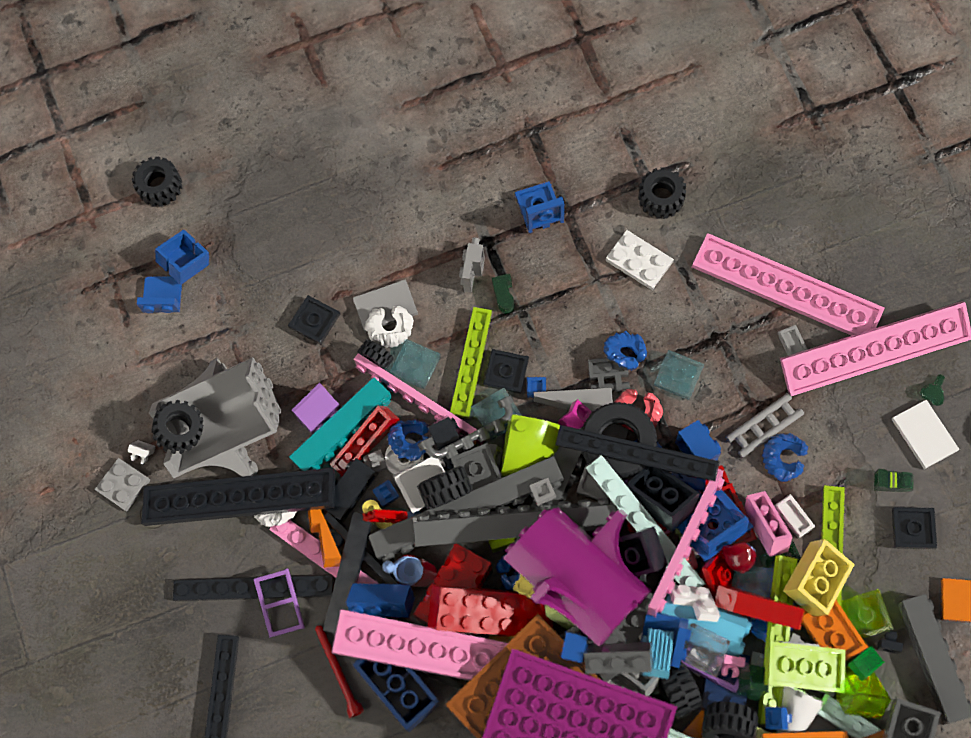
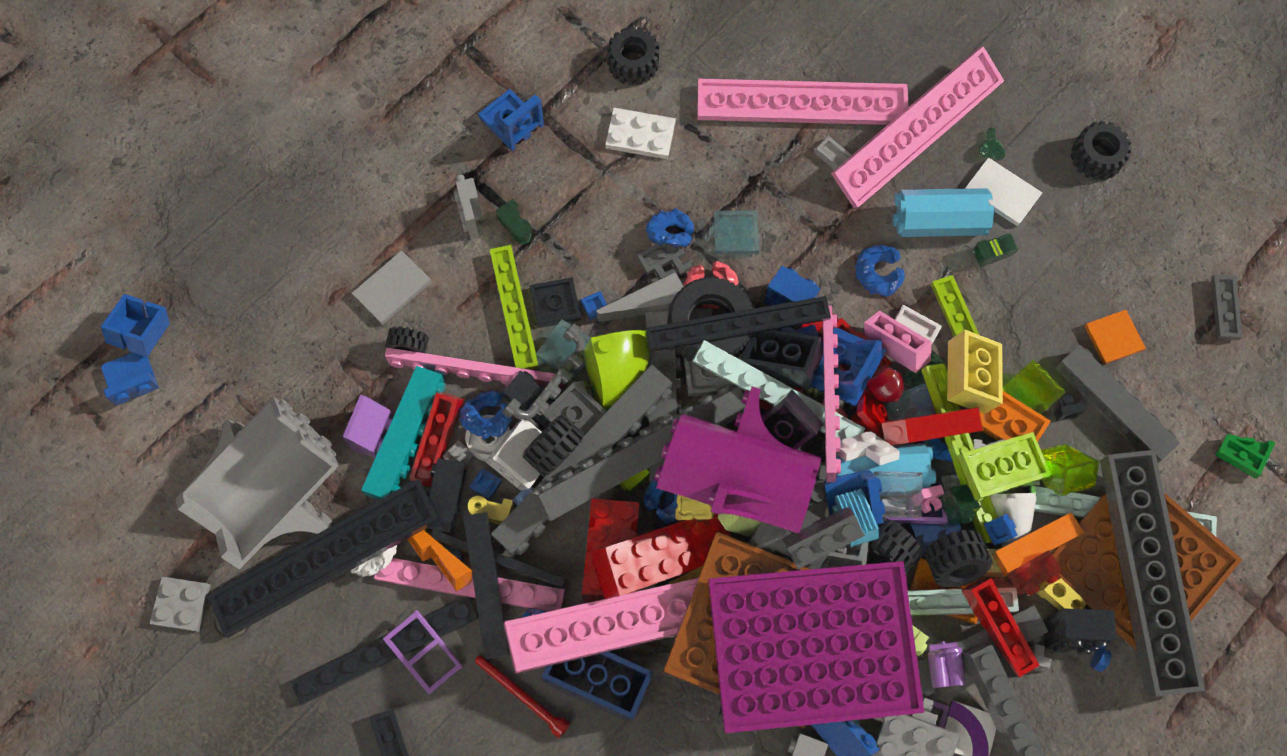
camera: 35 degrees left, 0 degrees up
white tile [128,440,155,464] -> none
black tyre [132,156,183,207] -> none
black tyre [151,400,204,454] -> none
black plate [288,295,340,345] -> none
blue brick [346,583,415,618] -> none
red tile [363,509,408,524] -> none
white piece [365,306,413,348] -> none
light blue hair [382,555,437,587] -> none
clear light blue plate [390,339,441,389] -> none
light grey tile [529,478,556,505] -> none
dark pink panel [558,399,592,429] -> none
blue panel [561,632,588,664] -> none
light grey bar [725,393,804,458] -> none
green tile [848,646,885,682] -> none
black plate [892,507,937,549] -> none
none -> medium azure brick [892,188,994,237]

